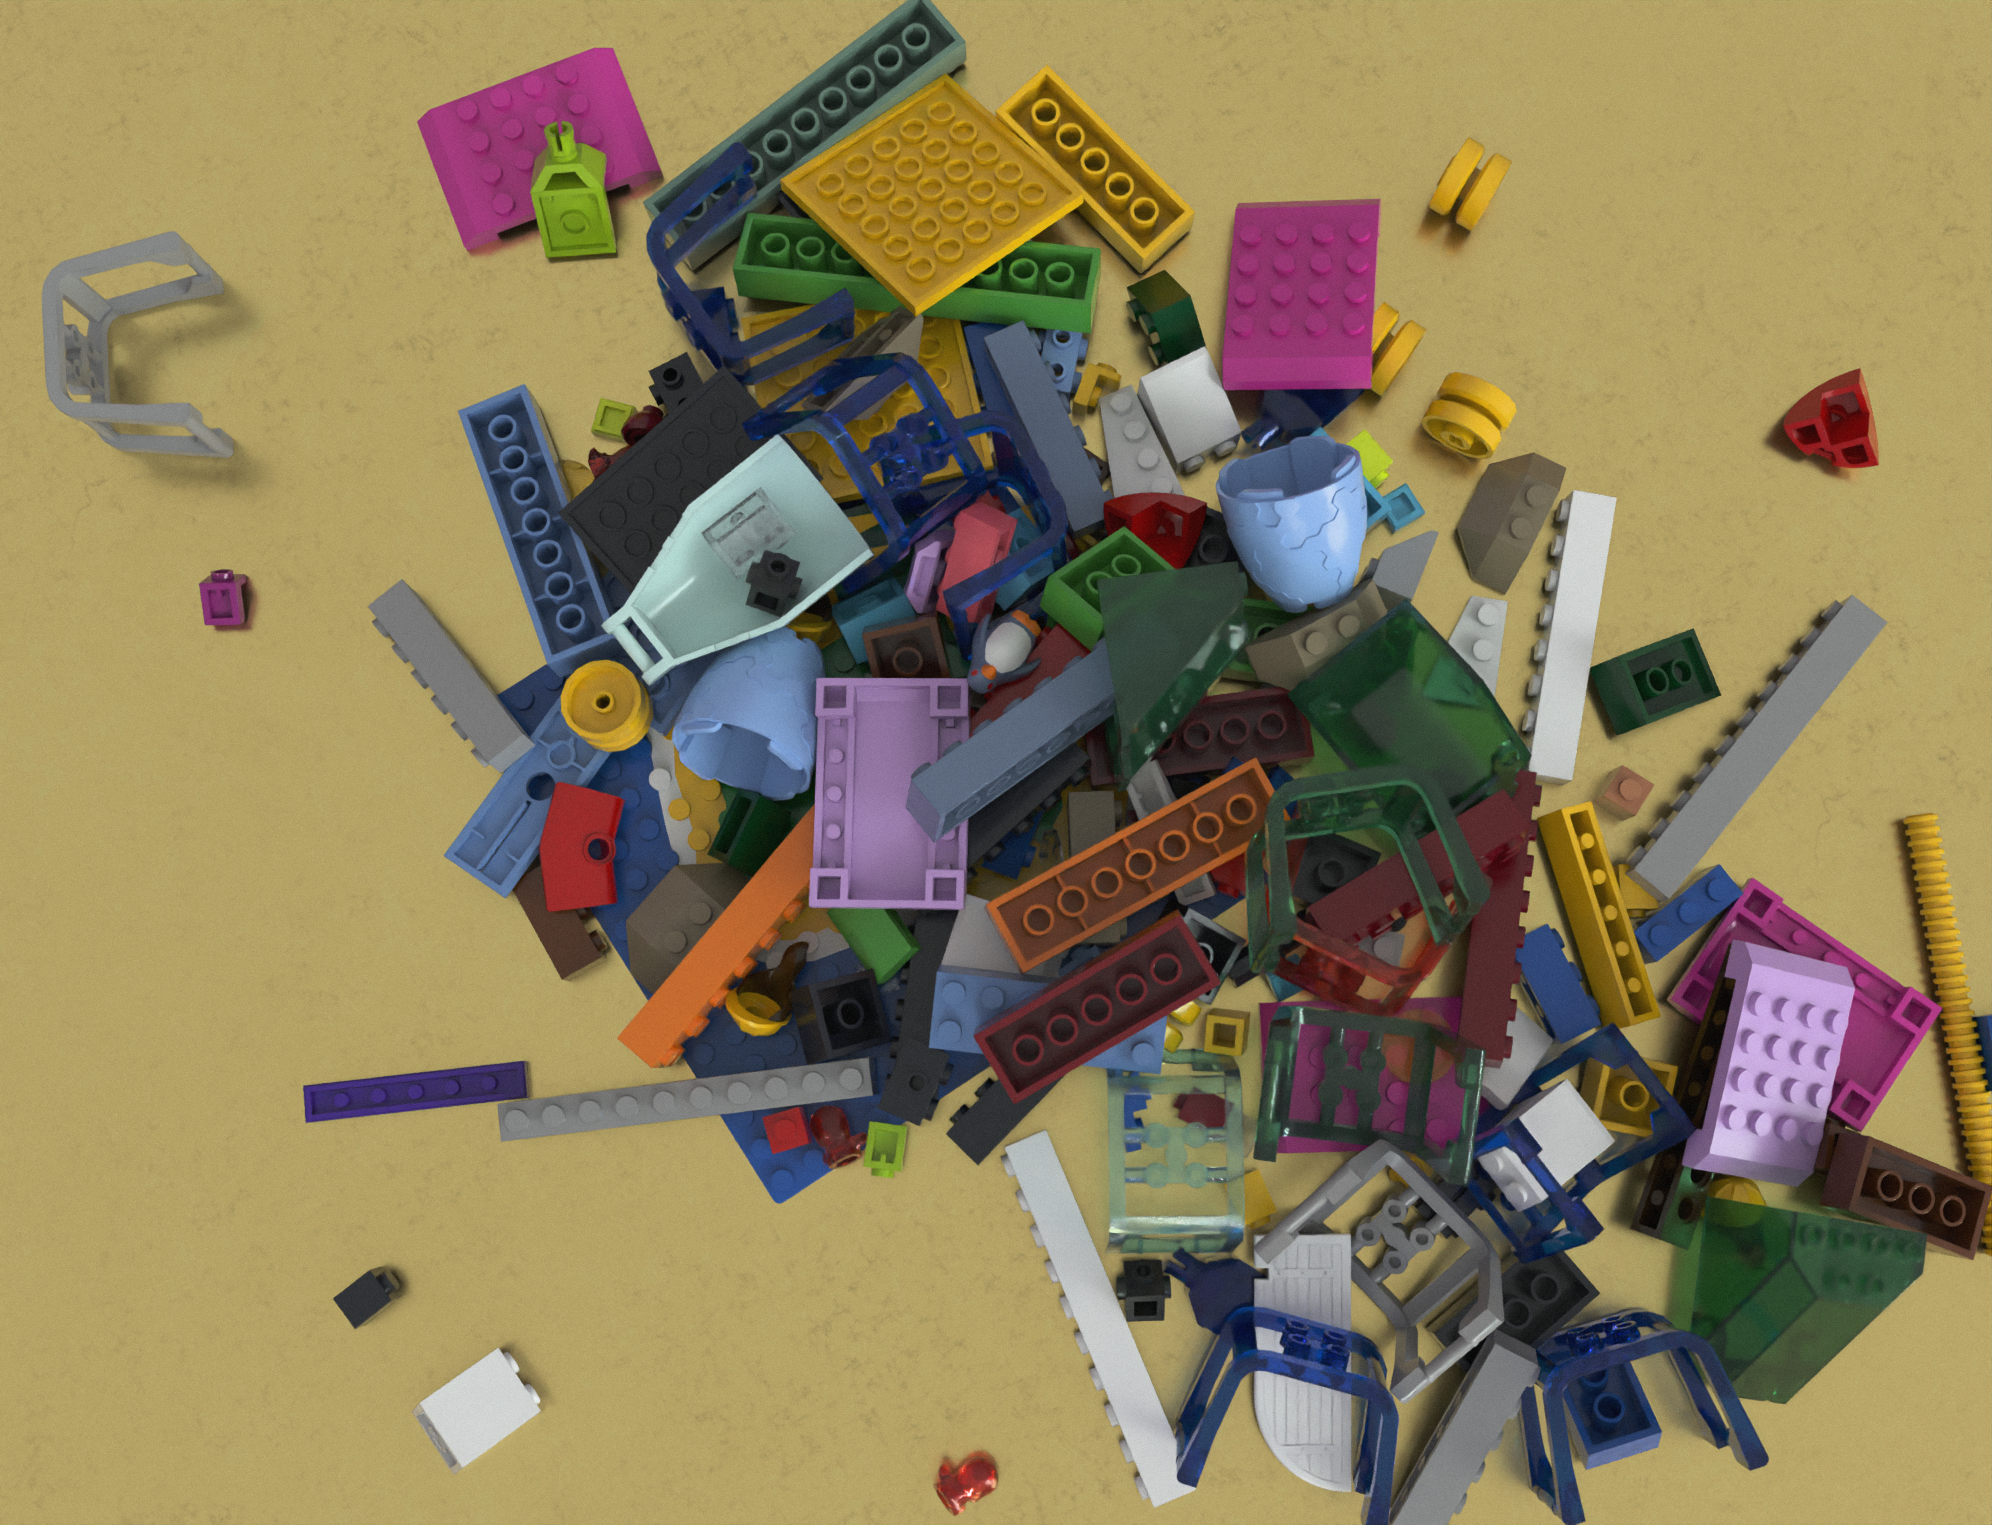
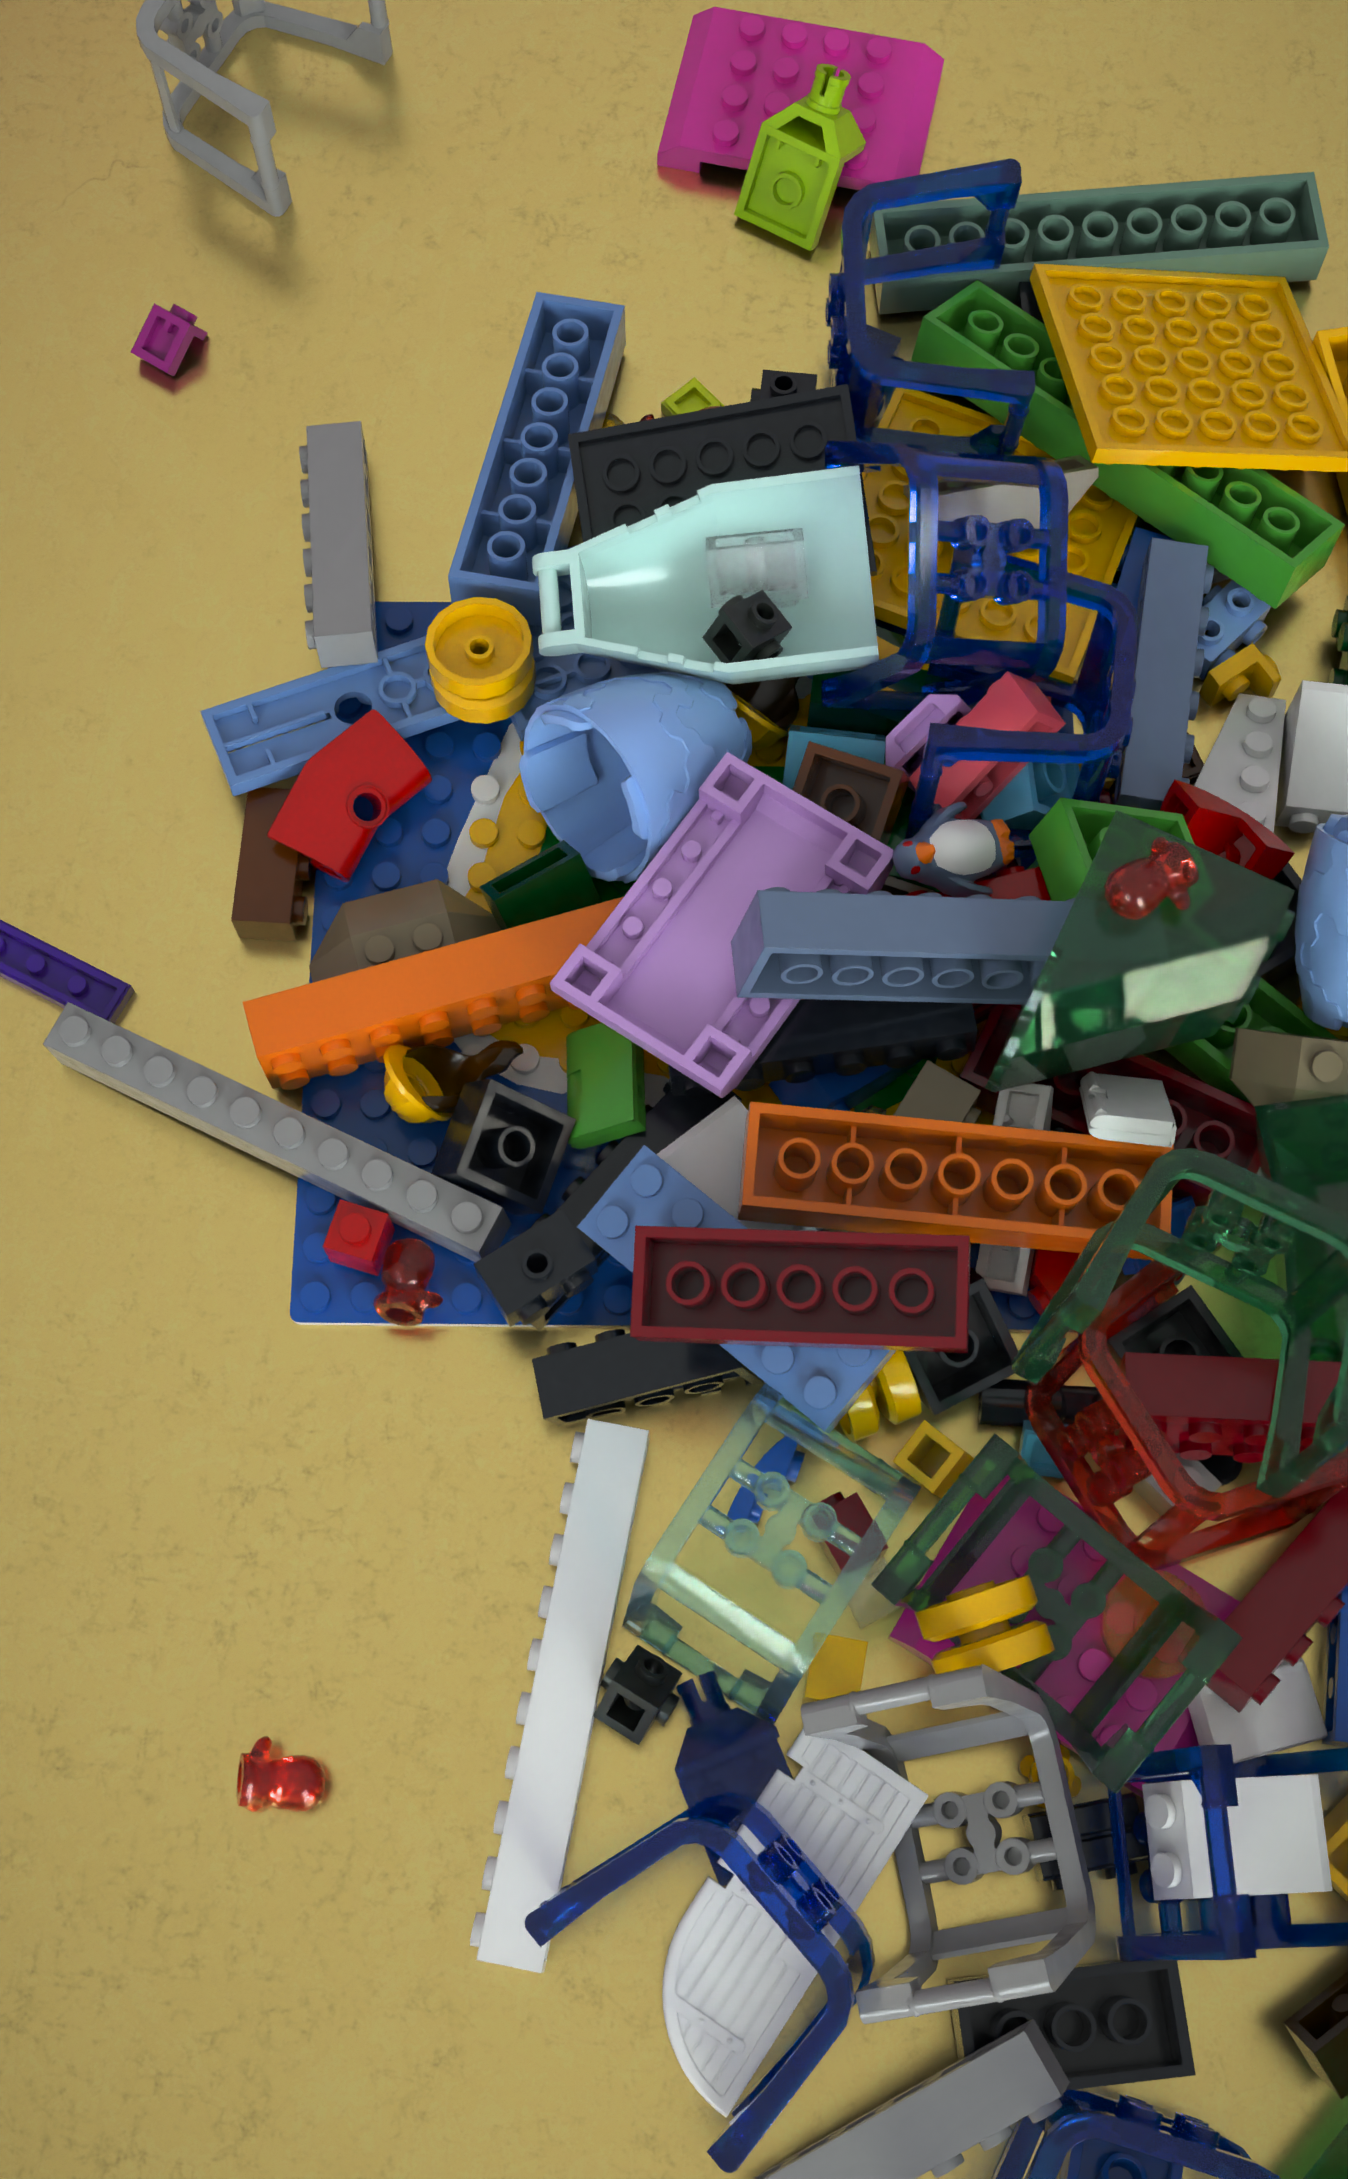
camera: 30 degrees right, 10 degrees down
lime bracket [863,1121,908,1178] -> none
none -> yellow wheel [914,1574,1055,1674]
none -> white piece [1079,1071,1177,1148]
none -> clear red animal [1104,836,1199,920]

